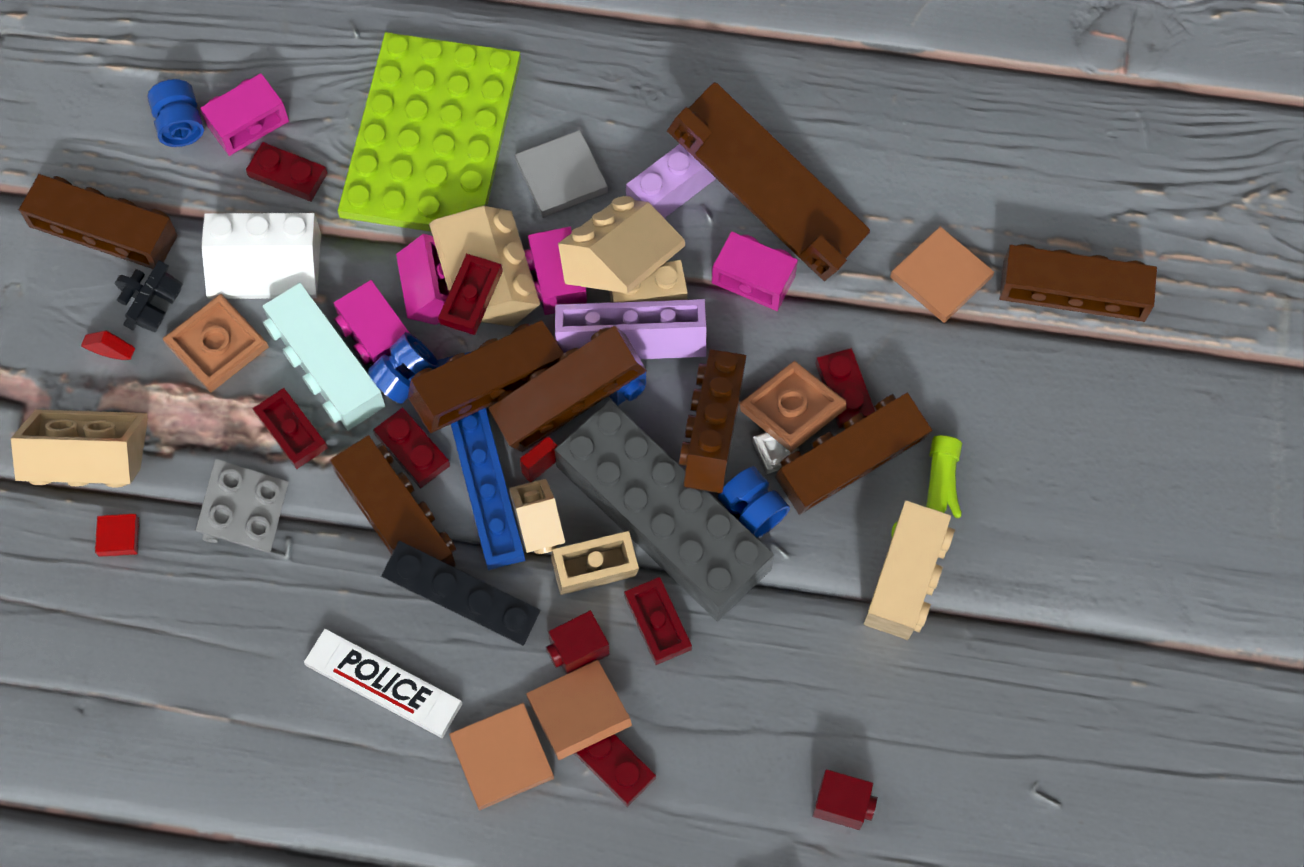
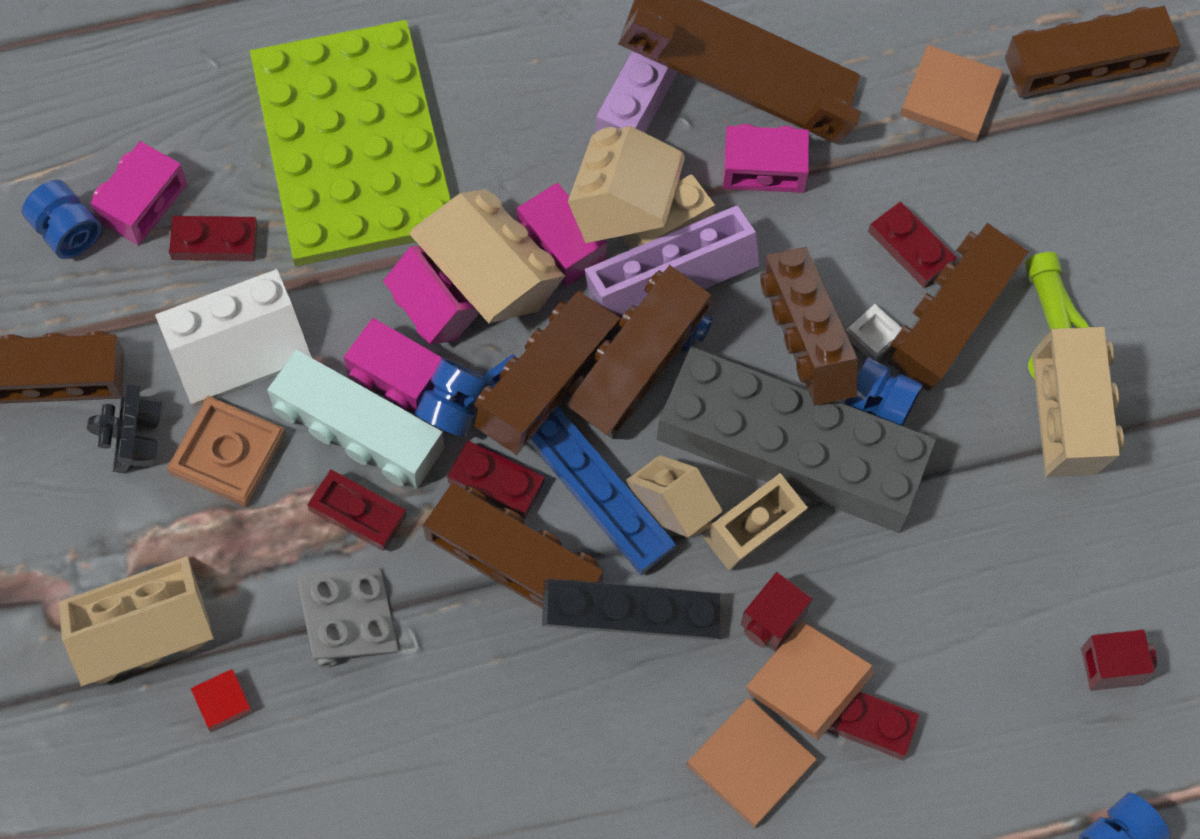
camera: 25 degrees left, 0 degrees up
red tile [81,330,135,360] -> none
white tile [304,629,462,739] -> none
dark red plate [438,253,503,335] -> none
light grey tile [515,130,608,218] -> none
red tile [520,437,558,482] -> none
dark red plate [624,577,692,665] -> none
nougat tile [739,360,847,452] -> none

